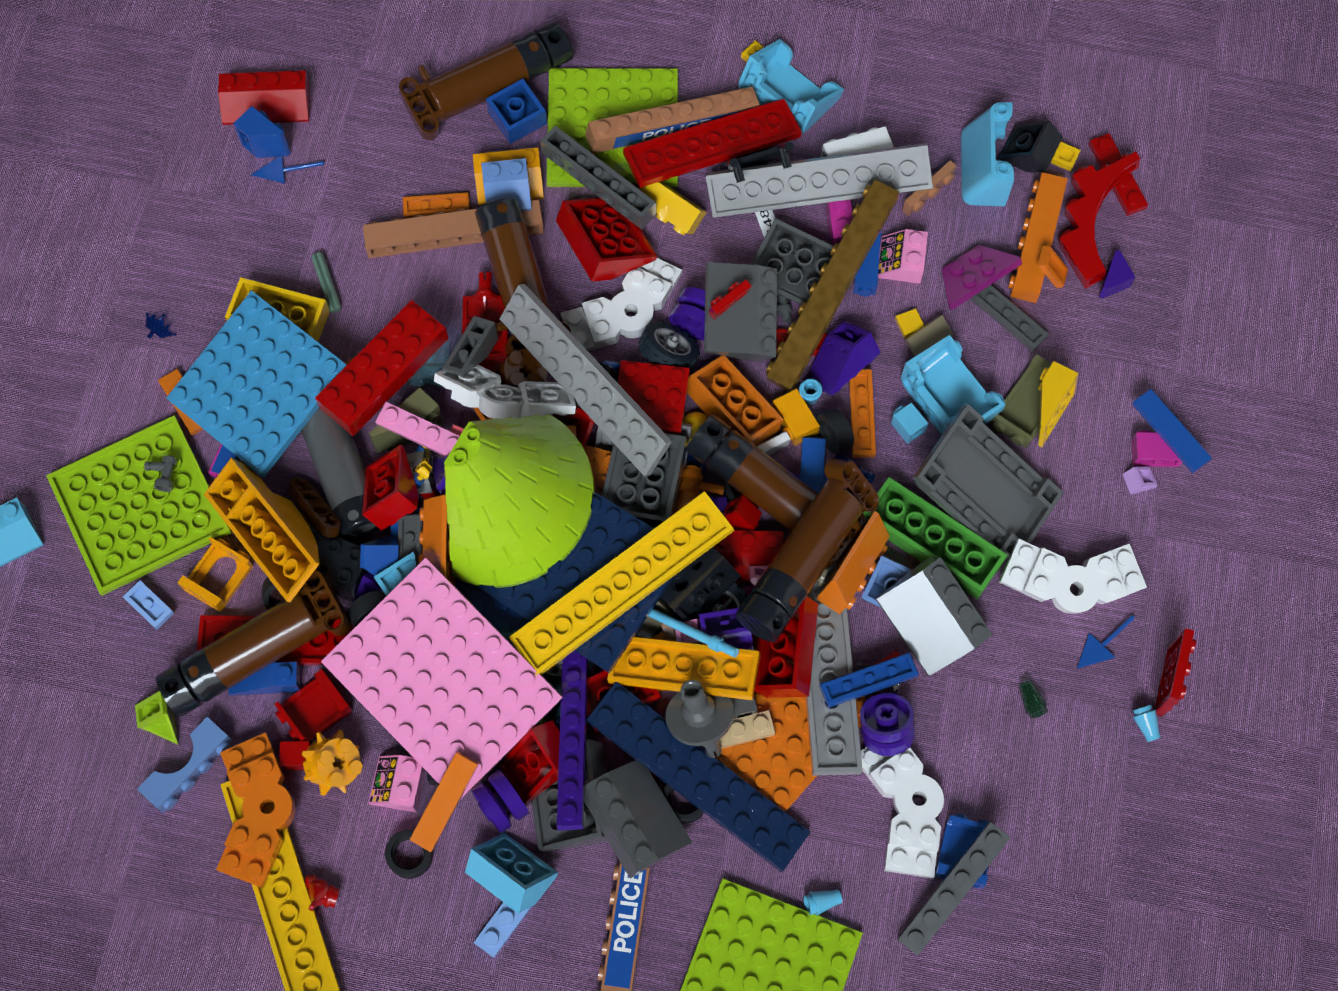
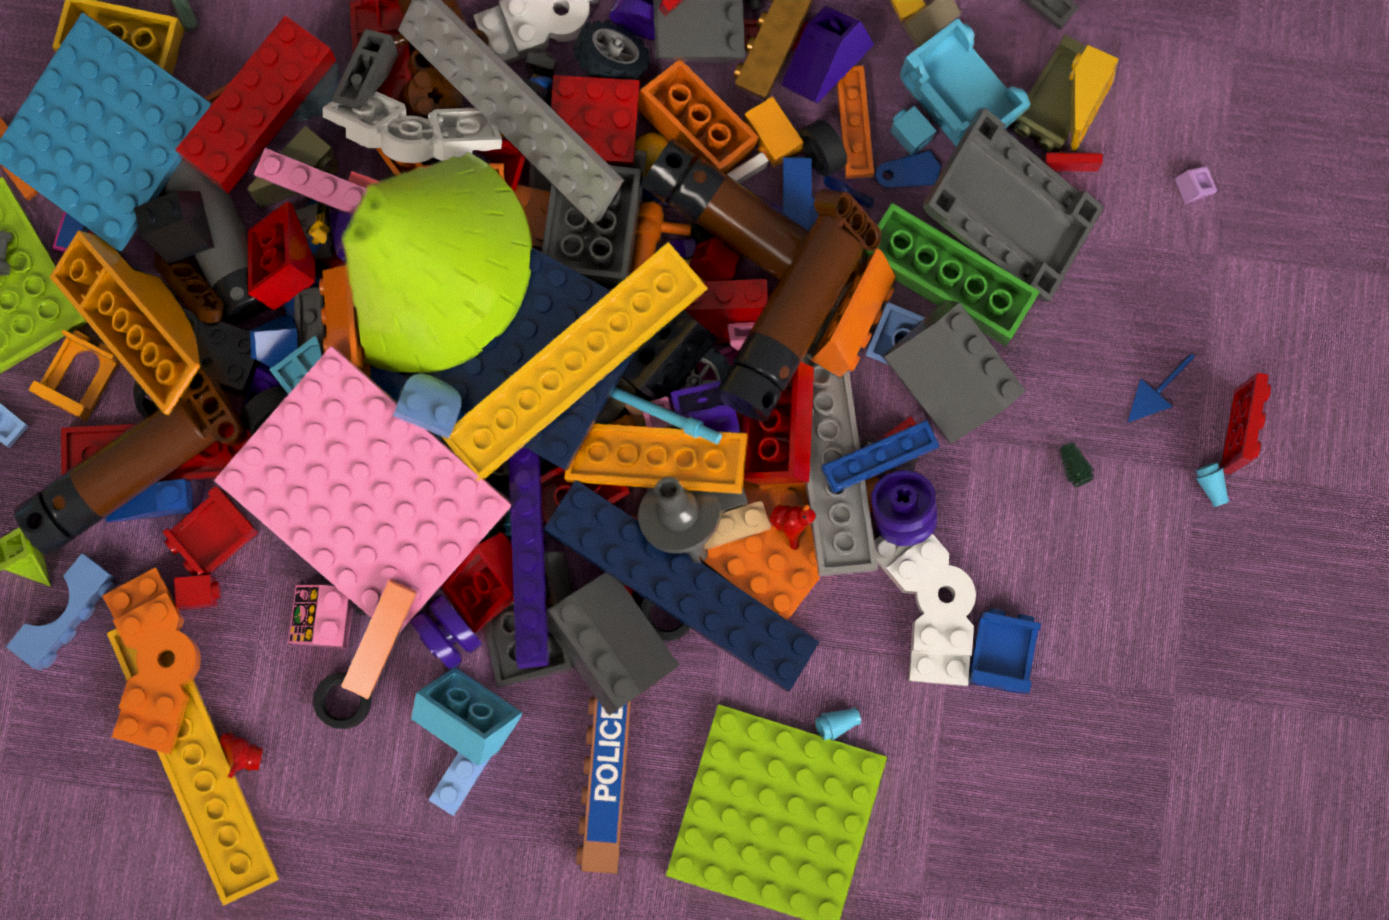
camera: 10 degrees left, 10 degrees up
light orange brick [302,730,363,796] -> none
medium azure cone [799,379,822,405] -> none
dark grey plate [897,821,1011,956] -> none
white plate [999,539,1147,614] -> none
dark pink brick [1131,430,1182,467] -> none
blue tile [1132,389,1212,474] -> none
none -> black slope [134,191,215,264]
none -> medium blue slope [392,374,461,439]
none -> dark grey plate [526,51,557,79]
none -> red animal [770,504,816,550]
none -> blue piece [875,151,941,188]
none -> red tile [1042,153,1103,172]

